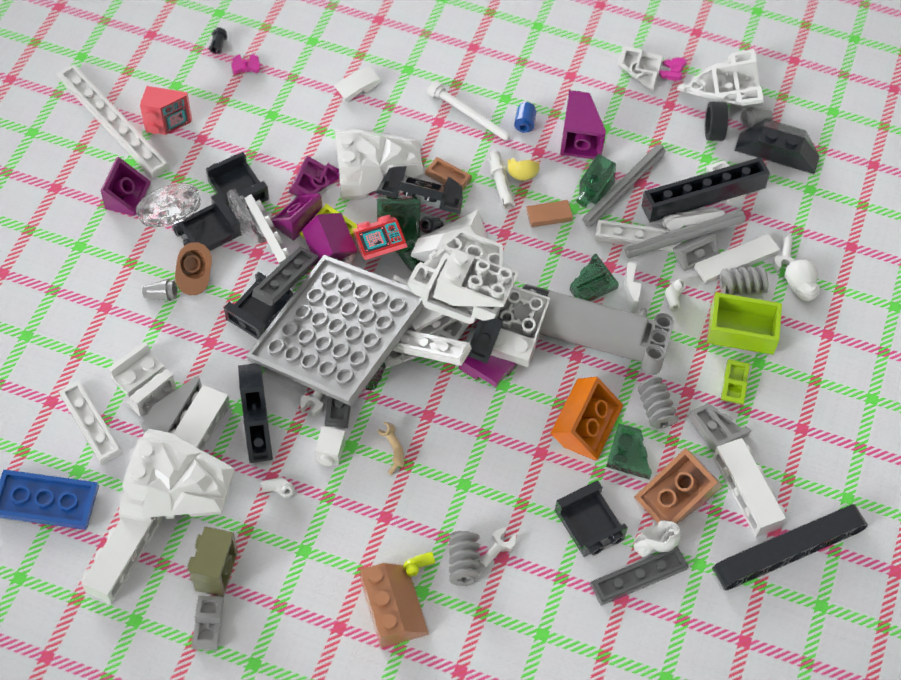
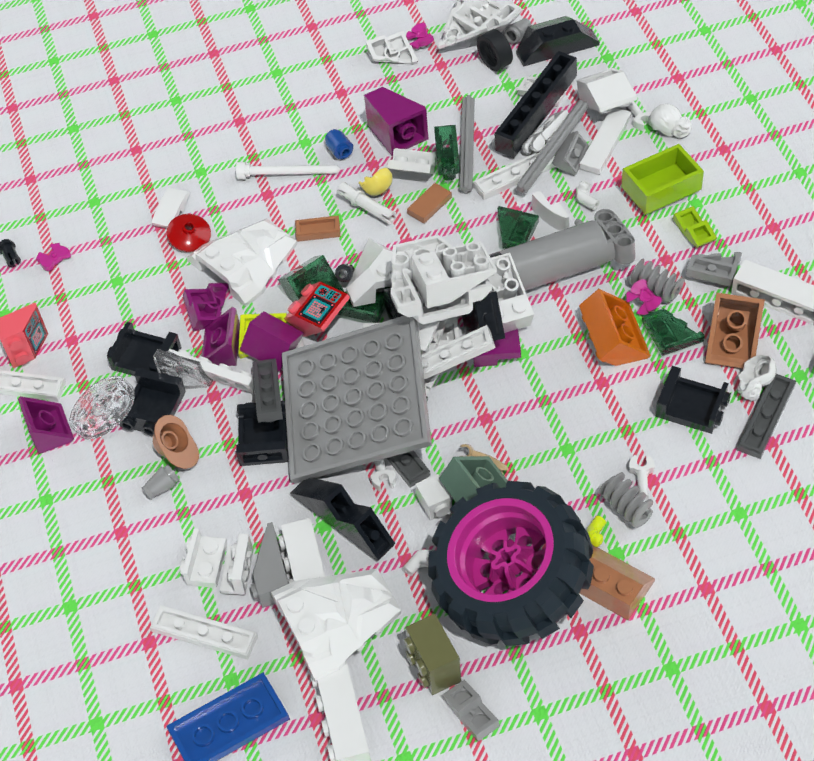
camera: 30 degrees left, 5 degrees down
black piece [376,166,463,214] -> none
light grey piece [719,266,768,295] -> none
none -> red dish [167,214,211,252]
none -> white bracket [387,148,436,175]
none -> wheel [428,481,594,646]
none -> sand green brick [439,456,508,503]
none -> white slope [576,68,638,114]
none -> dark pink piece [626,279,662,315]

